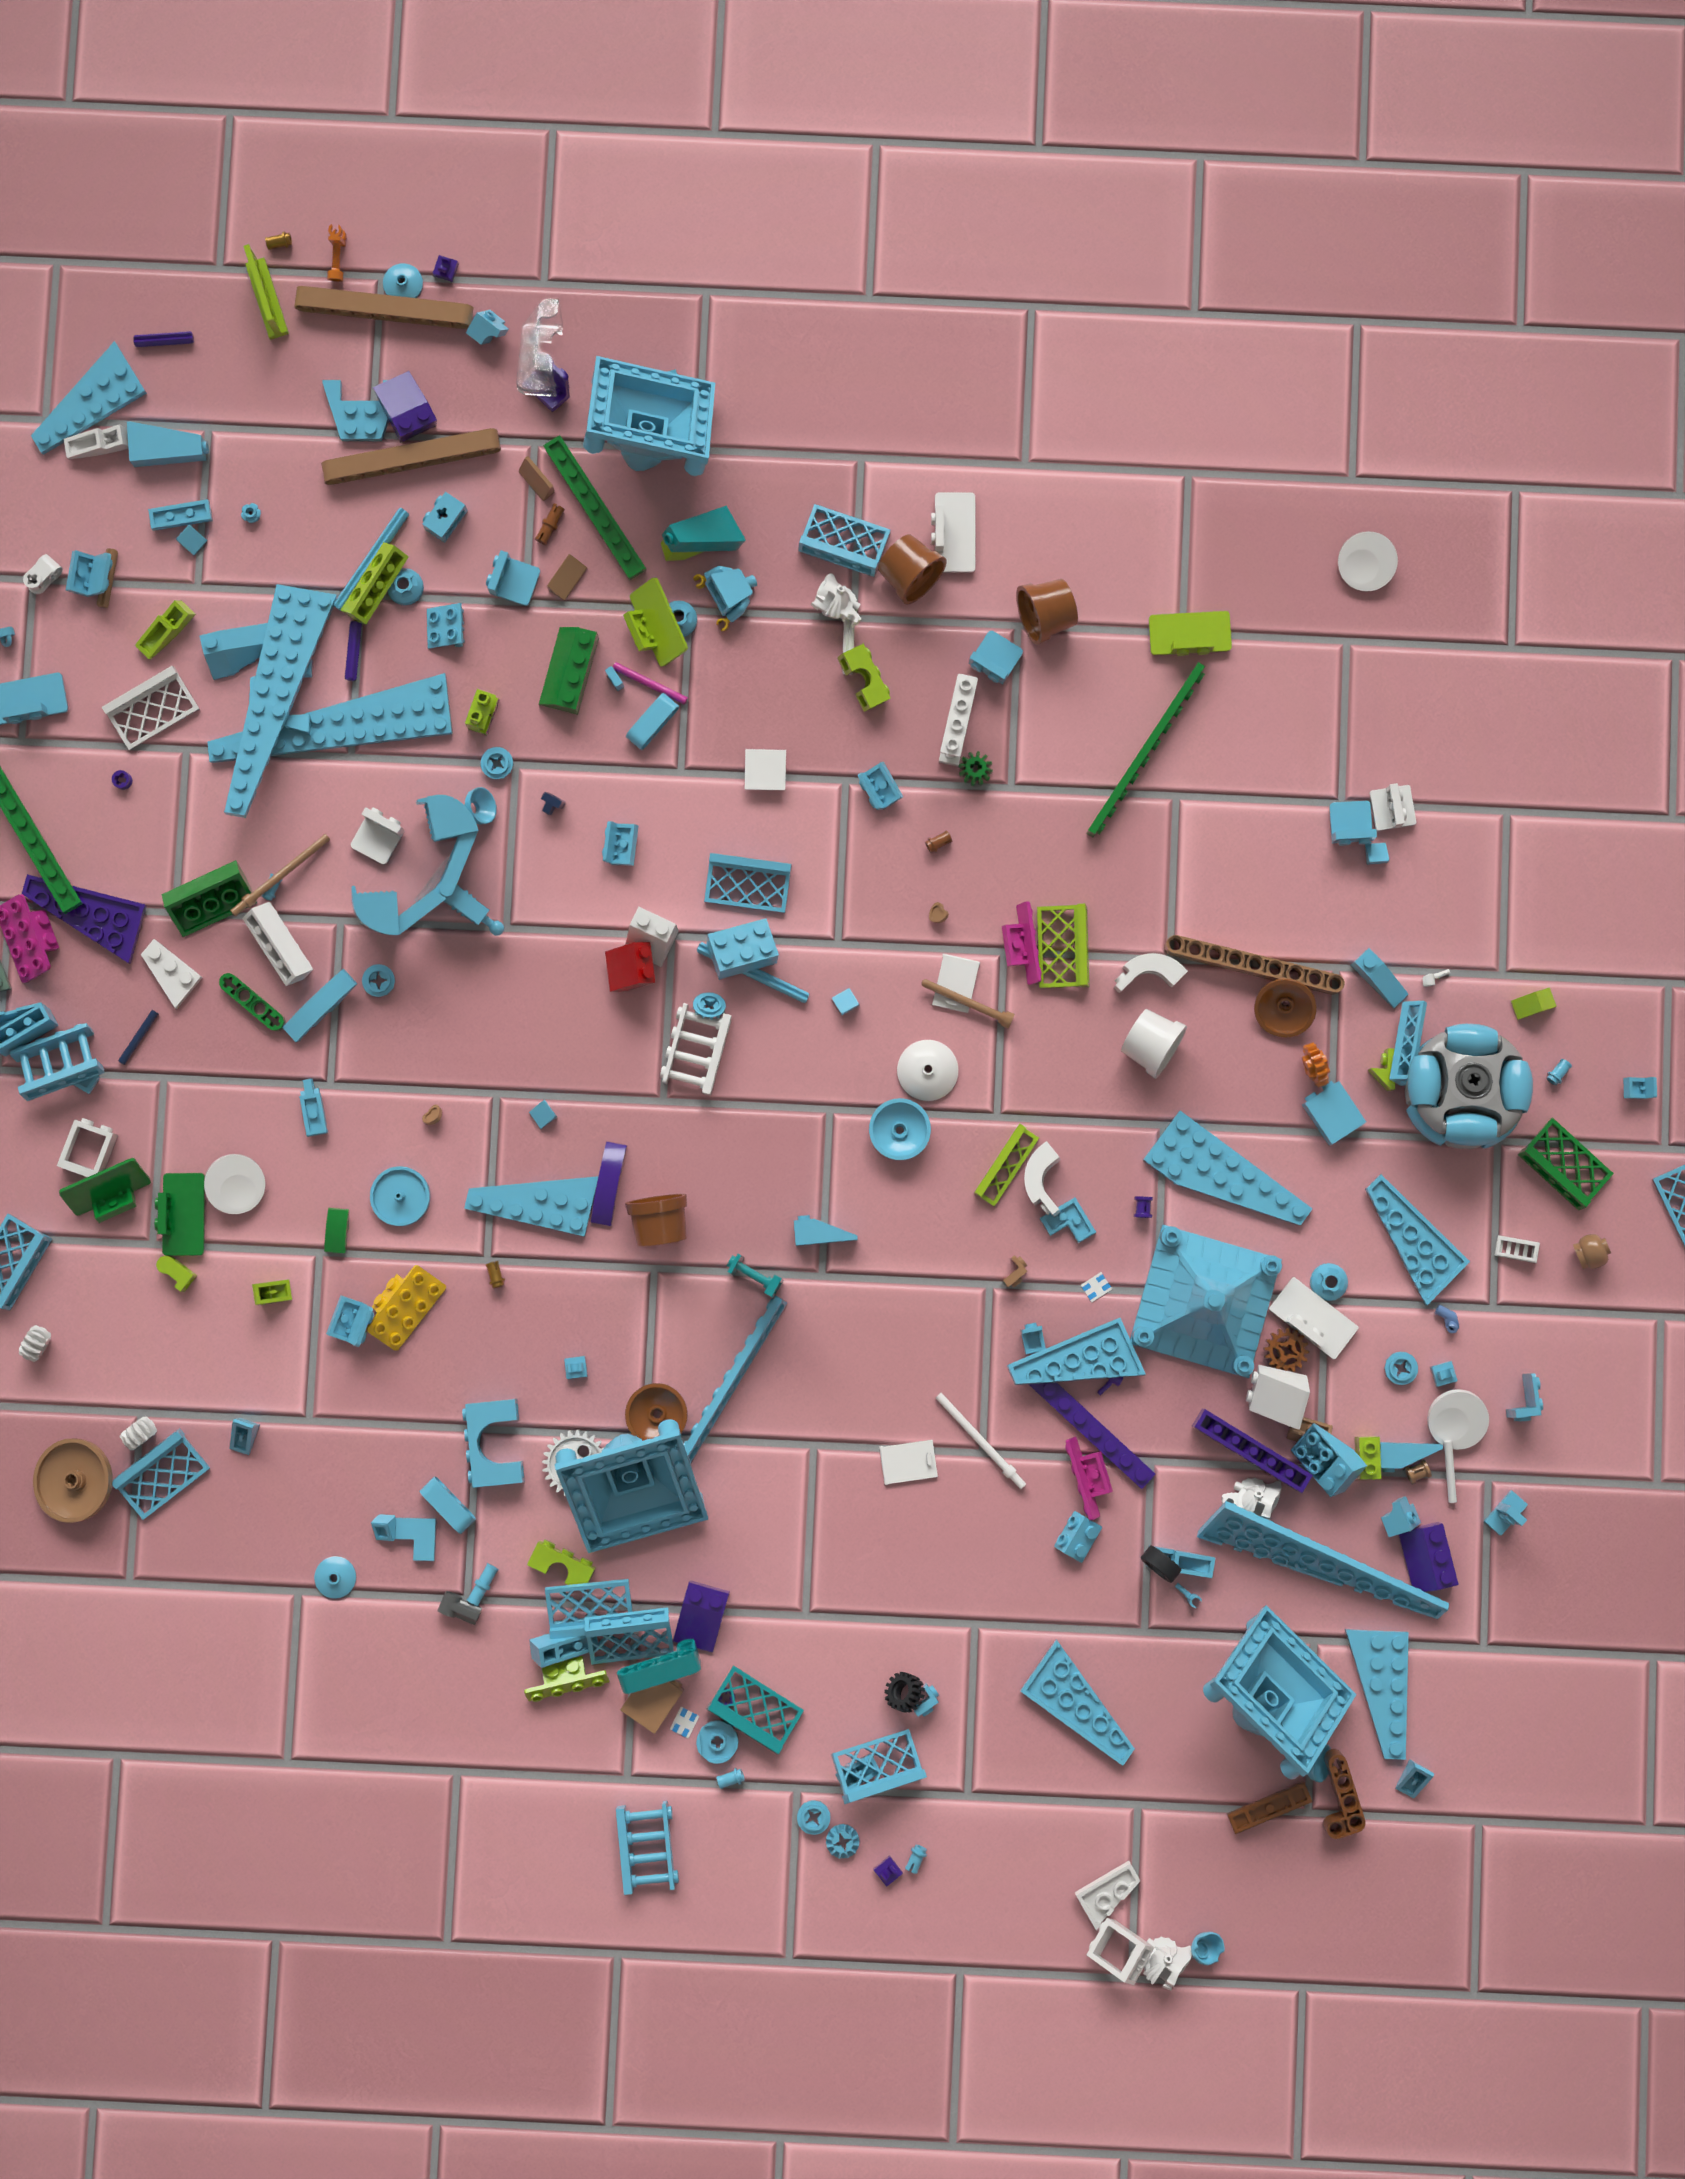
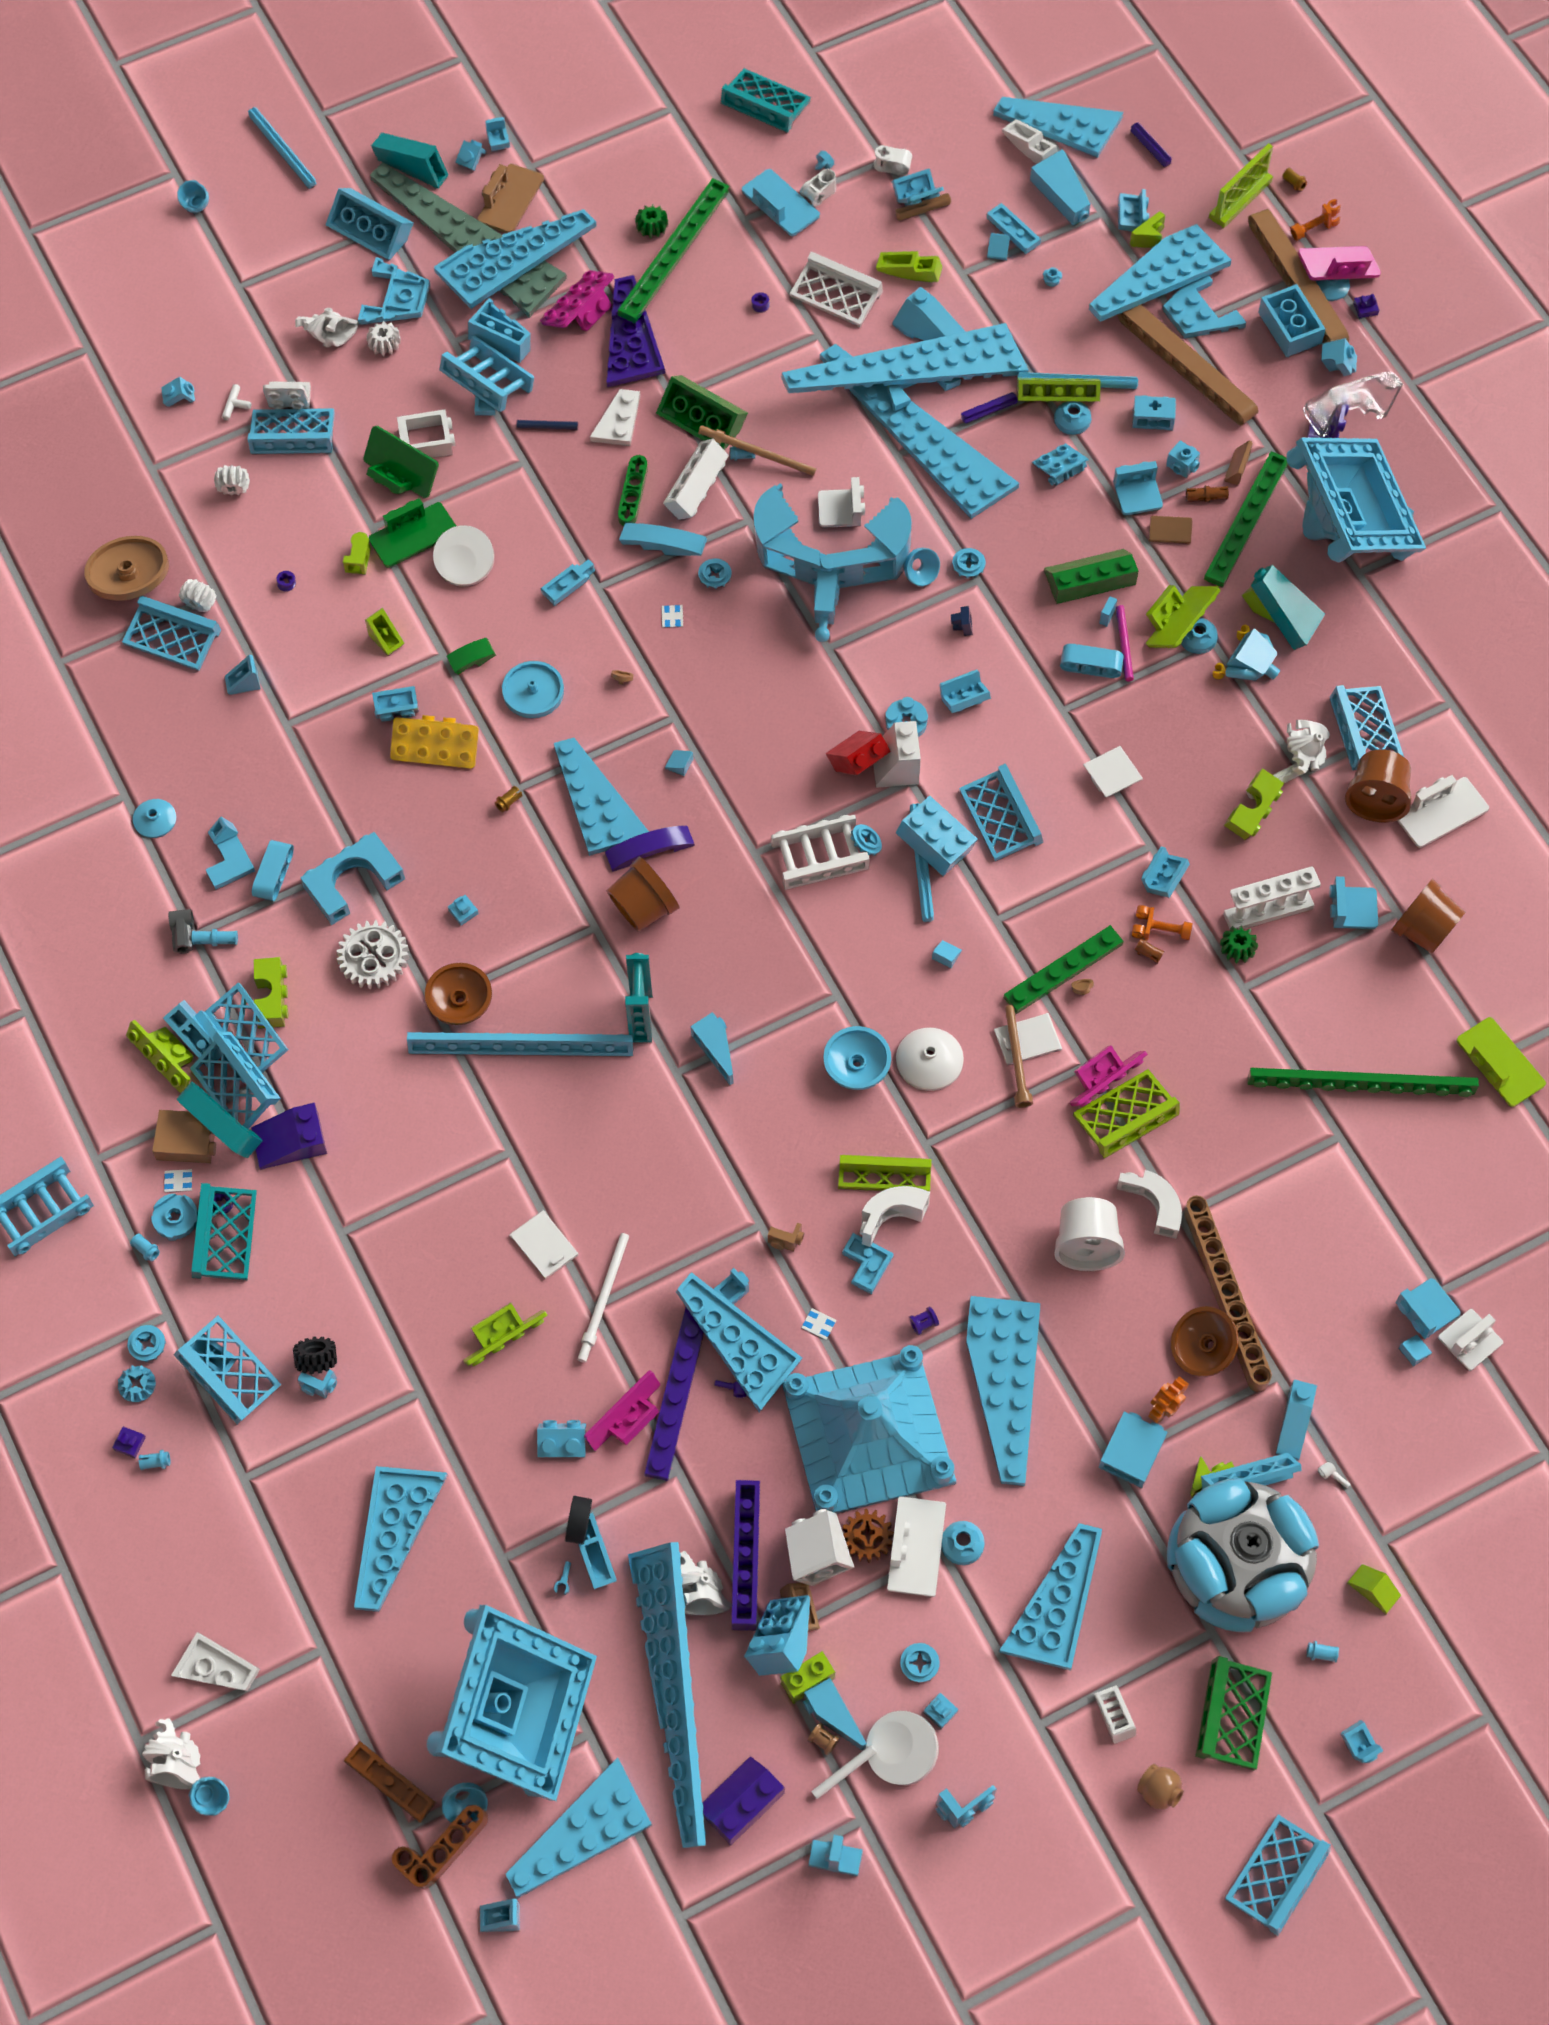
camera: 60 degrees right, 20 degrees down
slope [373,371,437,443] -> none
lime hips [465,689,499,735] -> none
medium azure piece [555,1420,709,1553] -> none
white window [1087,1918,1155,1985] -> none
medium azure brick [1381,1496,1421,1537] -> none
medium blue arm [1435,1304,1459,1333] -> none
none -> dark purple bush [276,571,296,592]
none -> lime bracket [463,1303,547,1366]
none -> white sticker [662,605,683,627]
none -> white piece [800,169,836,207]
none -> medium azure plate [885,697,928,737]
none -> green plate [1003,925,1124,1014]
none -> medium azure wing [1089,224,1232,322]
none -> medium azure bracket [1118,189,1149,231]
none -> lime slope [1130,211,1166,248]
none -> orange bar [1131,905,1193,940]
none -> medium azure brick [1166,440,1200,478]
none -> medium azure brick [1258,284,1326,357]
none -> bracket [1298,246,1381,280]

